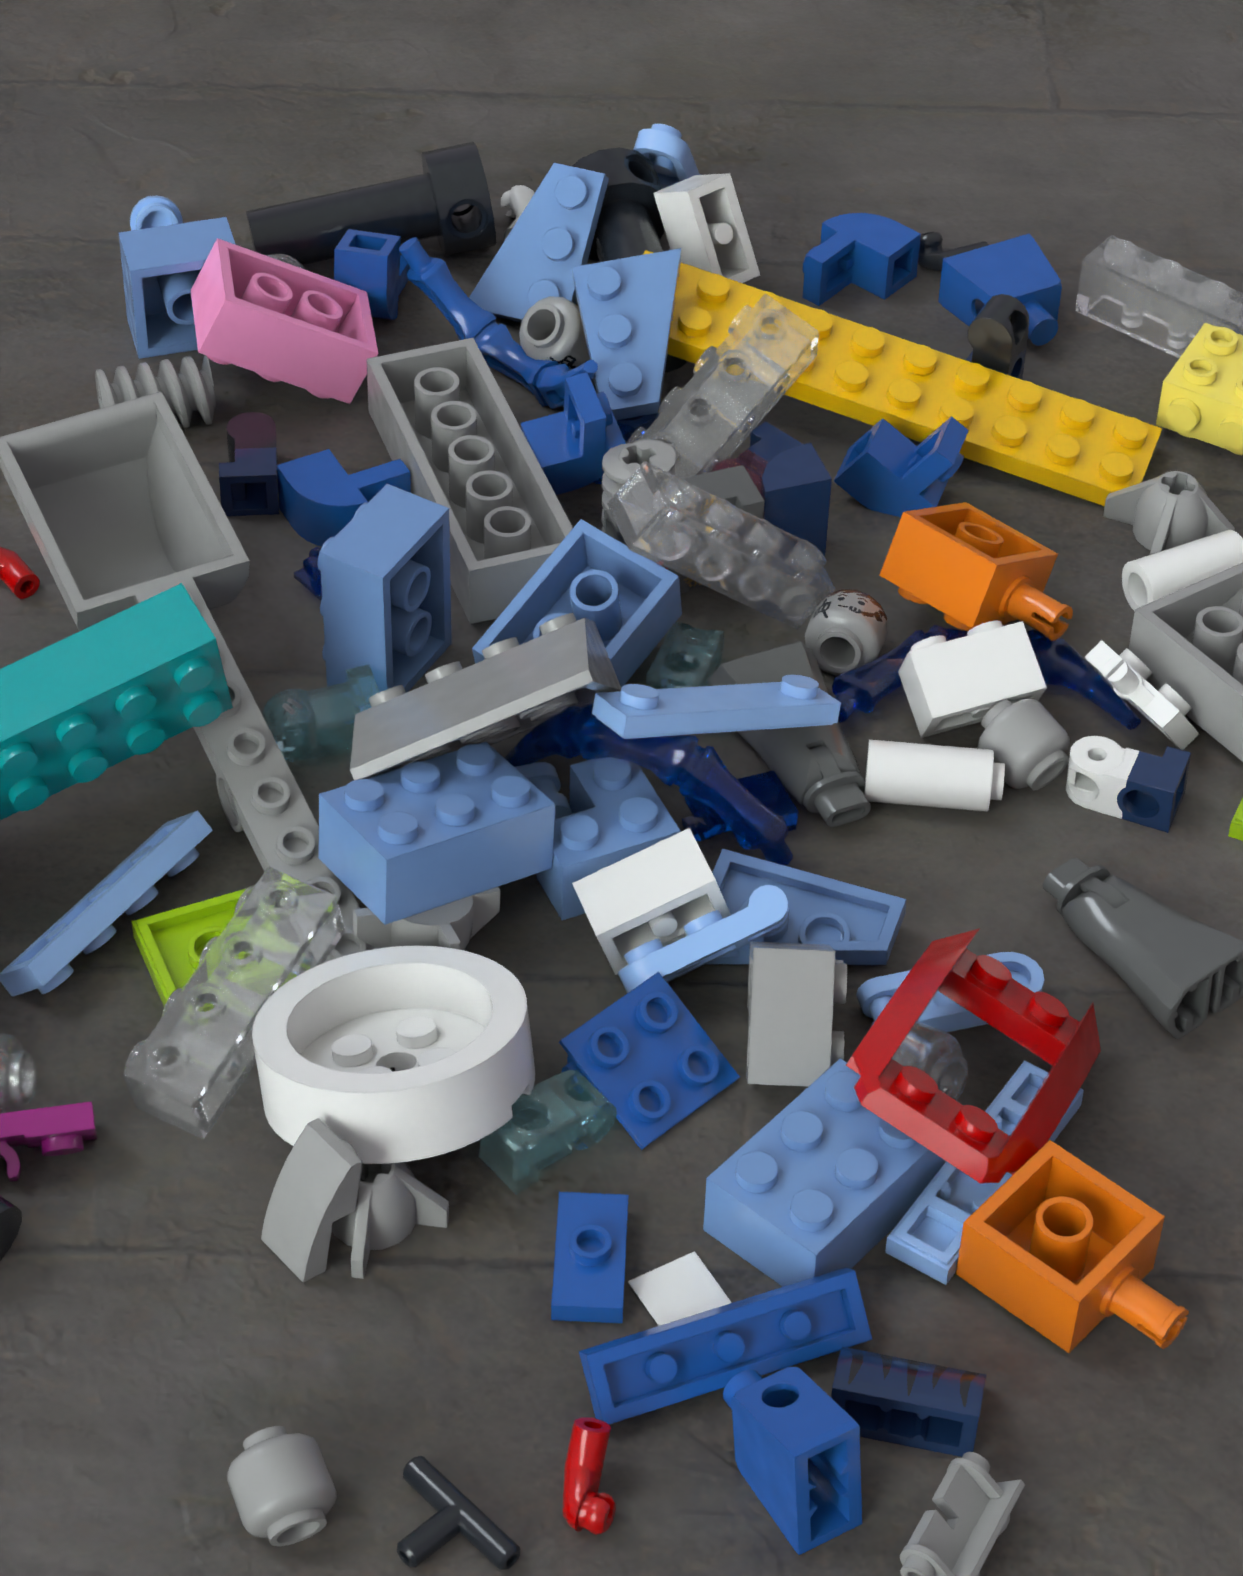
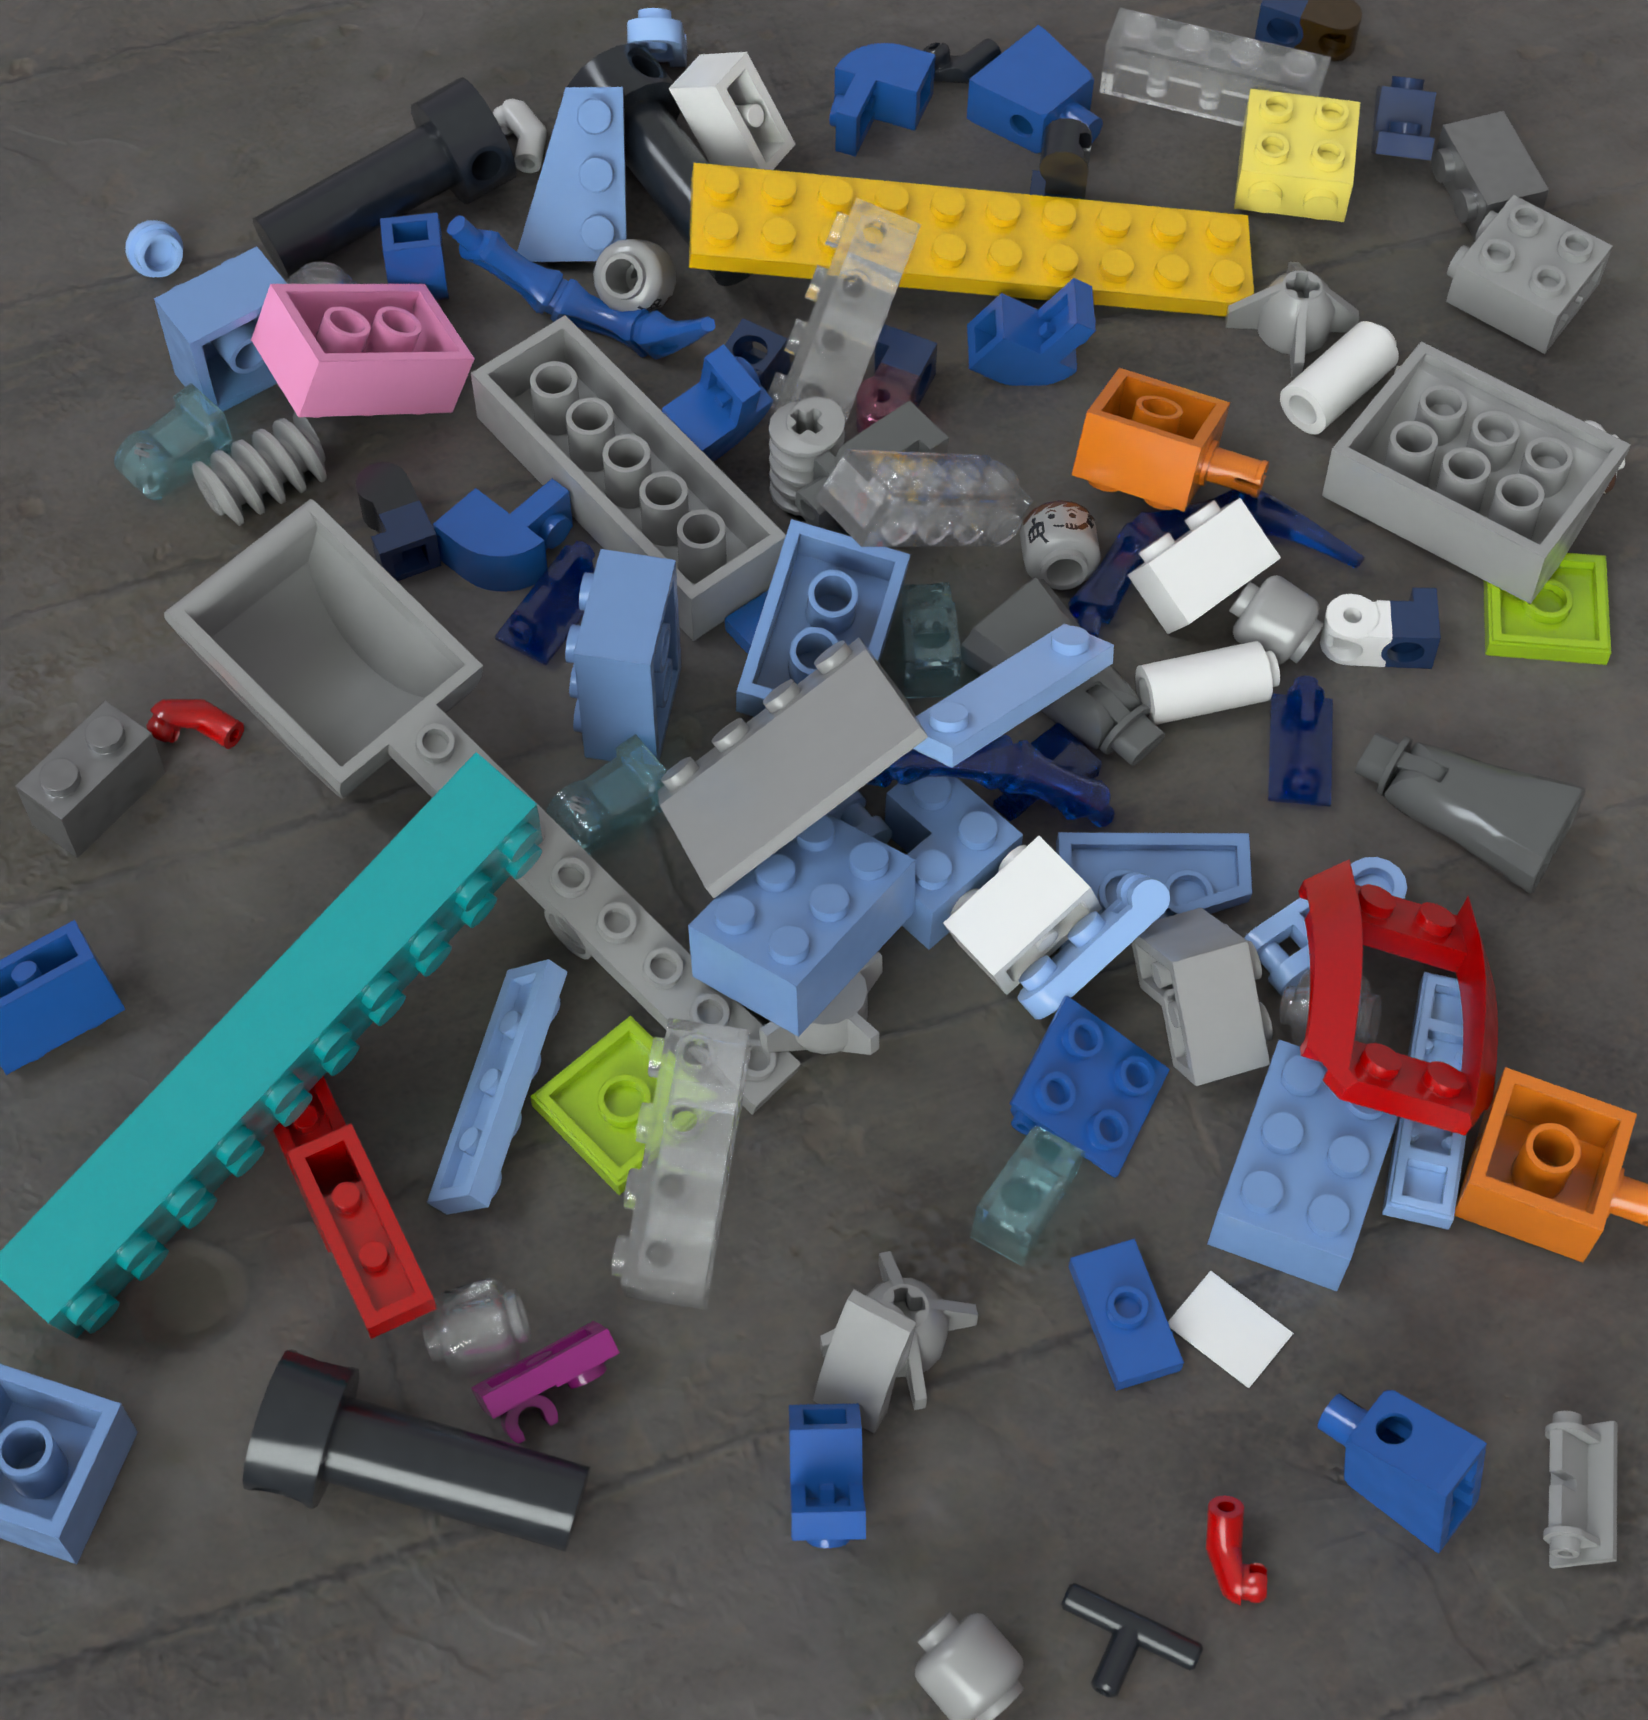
camera: 20 degrees left, 15 degrees up
white brick [252,945,535,1164] -> none
medium blue wing [572,248,681,420] -> none
blue plate [579,1267,873,1425] -> none
dark blue brick [758,443,832,581] -> none
dark blue brick [831,1347,987,1457] -> none
white plate [1085,640,1199,750] -> none
none -> clear light blue leg [114,383,233,500]
none -> blue brick [789,1403,866,1548]
none -> clear blue hinge [1268,676,1333,807]

